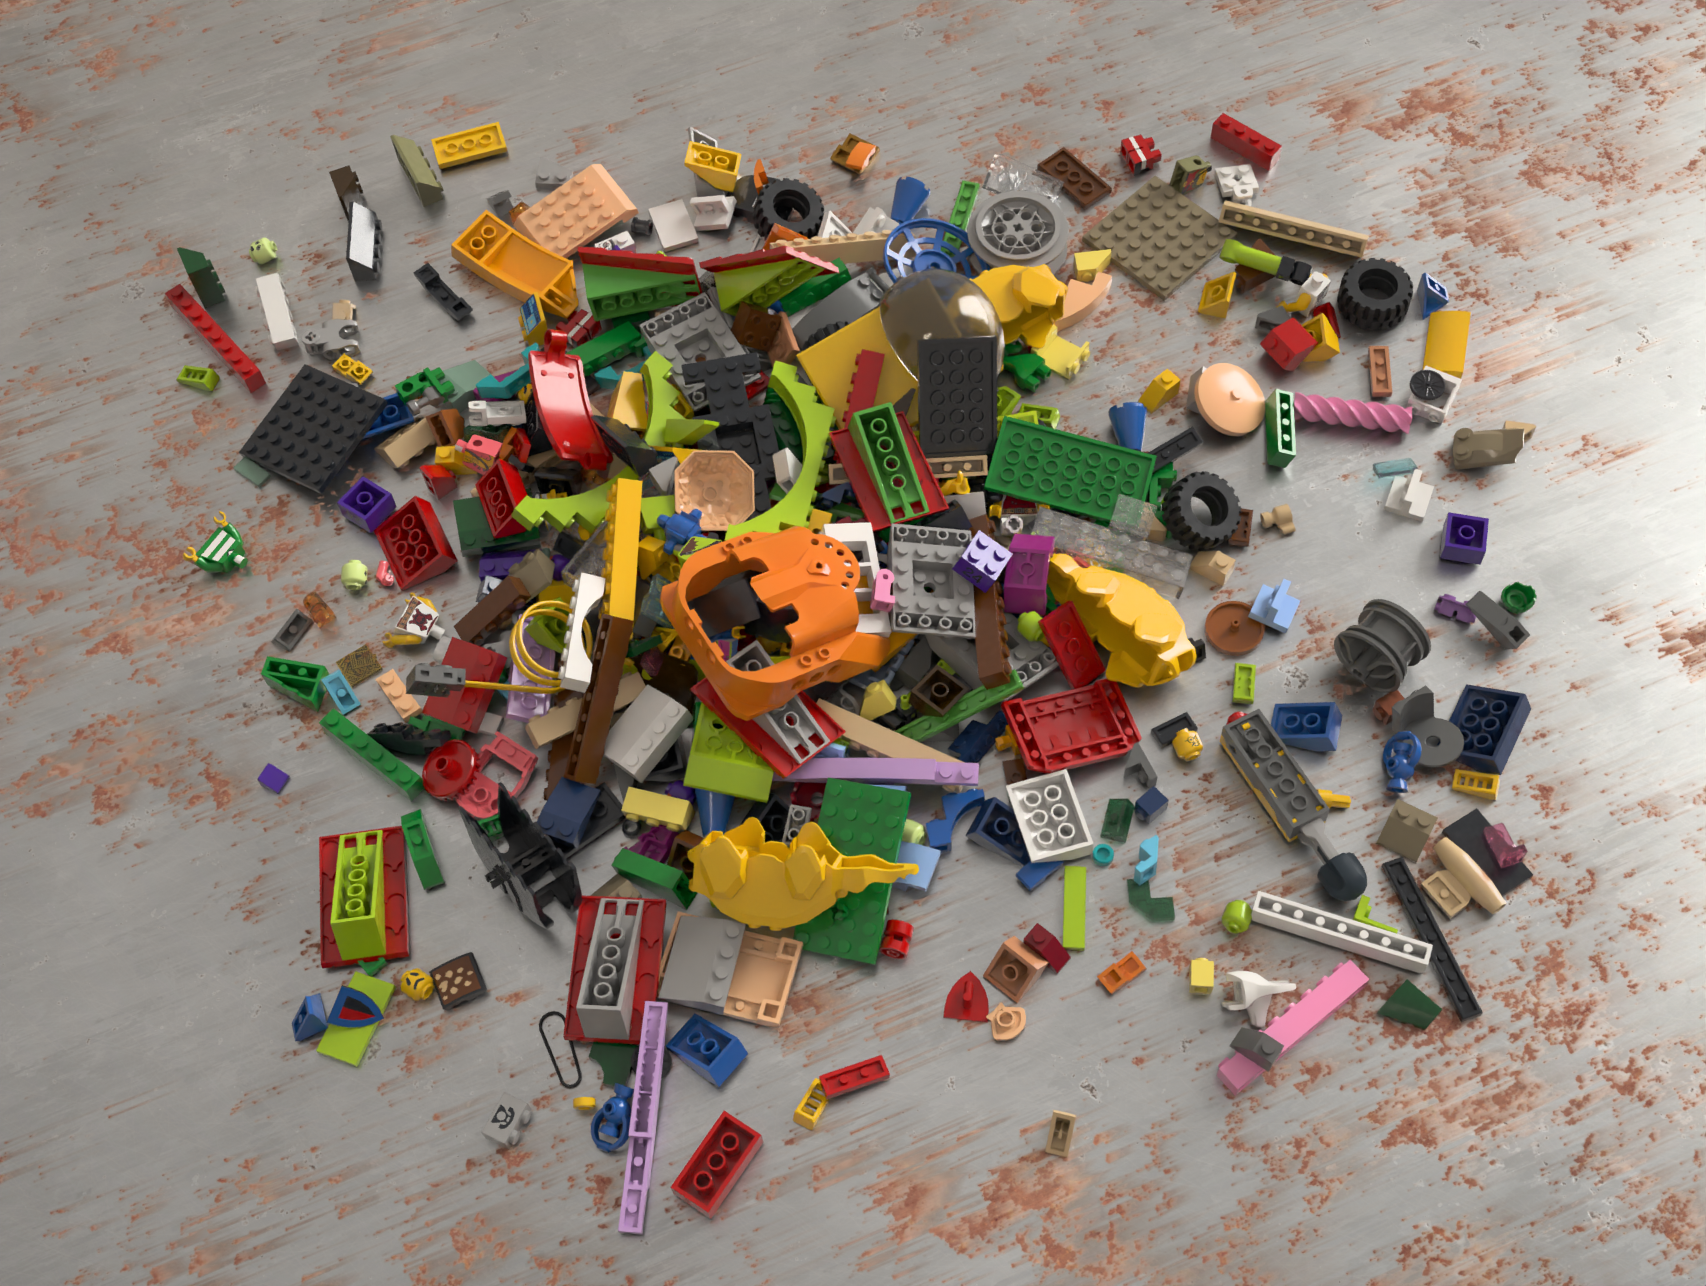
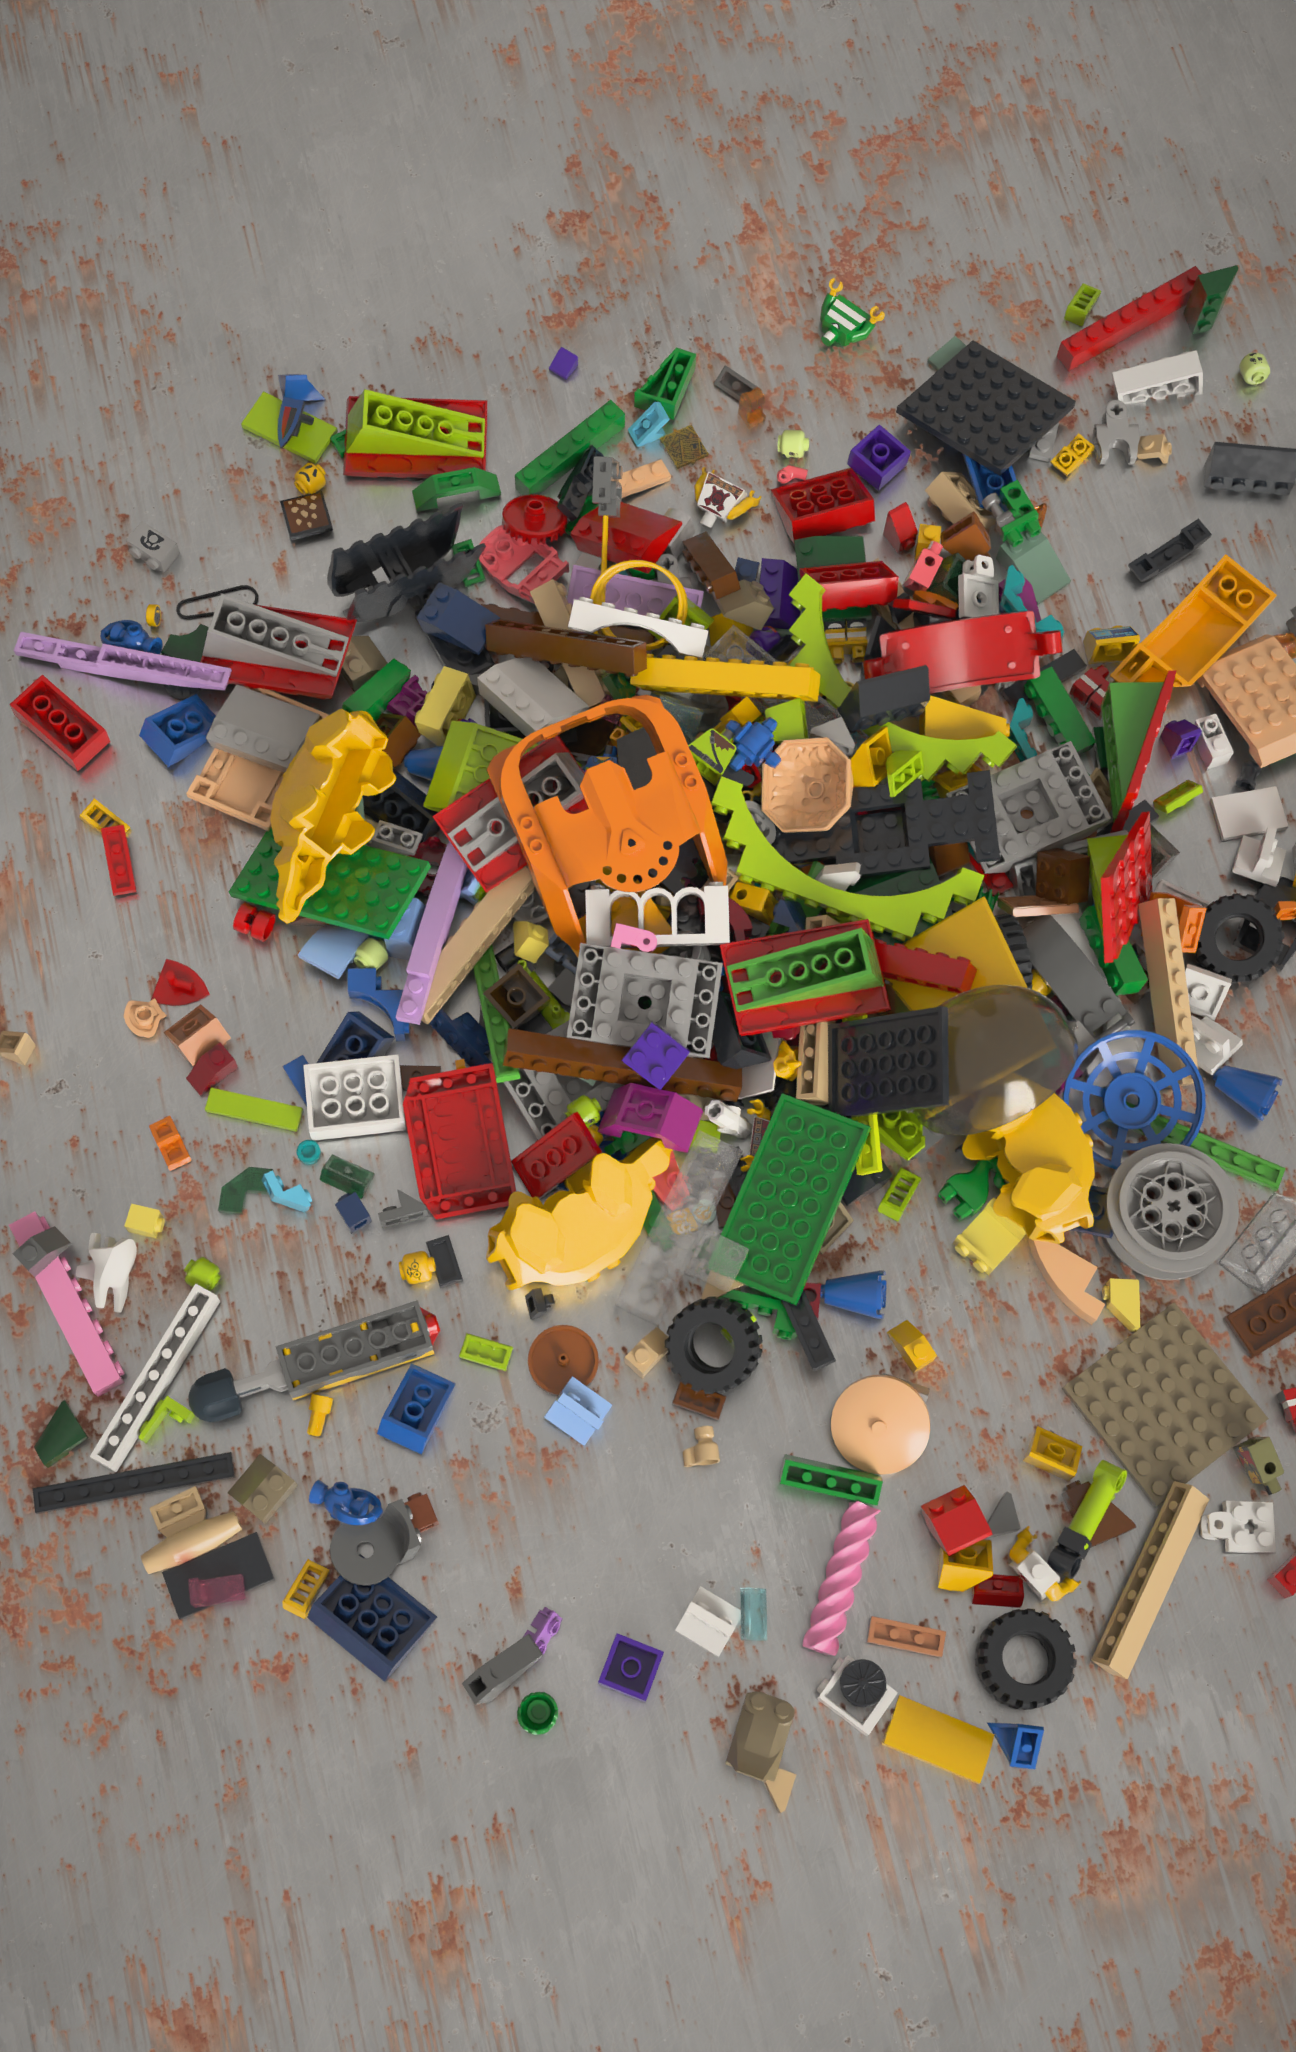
camera: 90 degrees right, 10 degrees up
dark grey wheel [1334,599,1431,693] -> none

